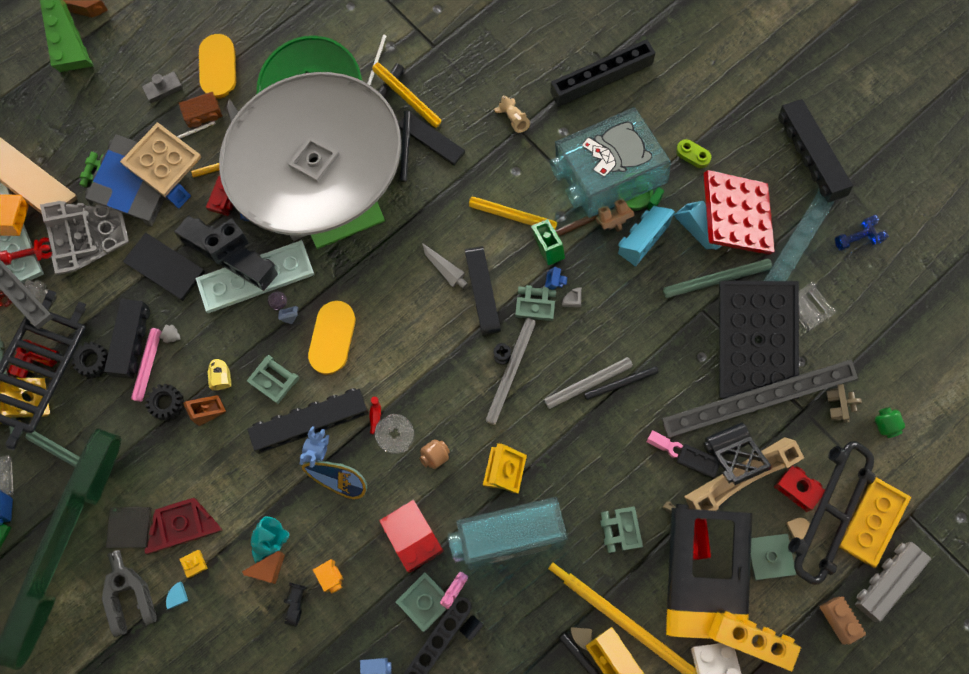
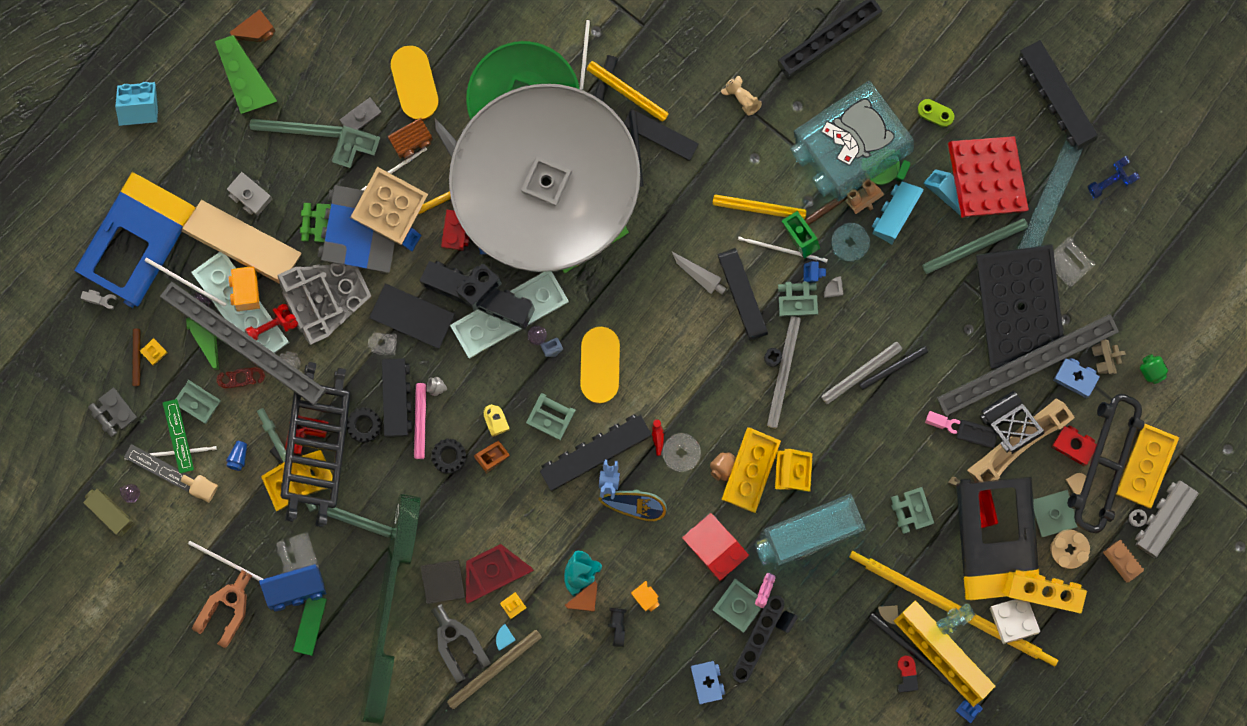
camera: 15 degrees left, 10 degrees up
none -> light grey brick [227,172,272,216]
none -> sand green axle [249,119,343,137]
none -> sand green plate [332,125,380,168]
none -> clear brick [368,332,397,356]
none -> dark tan axle [447,630,542,709]
none -> yellow tile [722,427,781,513]
none -> white piece [738,237,828,263]
none -> clear light blue plate [831,223,870,262]
none -> clear light blue plate [936,603,975,635]
none -> tan plate [1050,529,1090,569]
none -> medium blue brick [1053,358,1100,399]
none -> light grey bush [1128,509,1147,527]

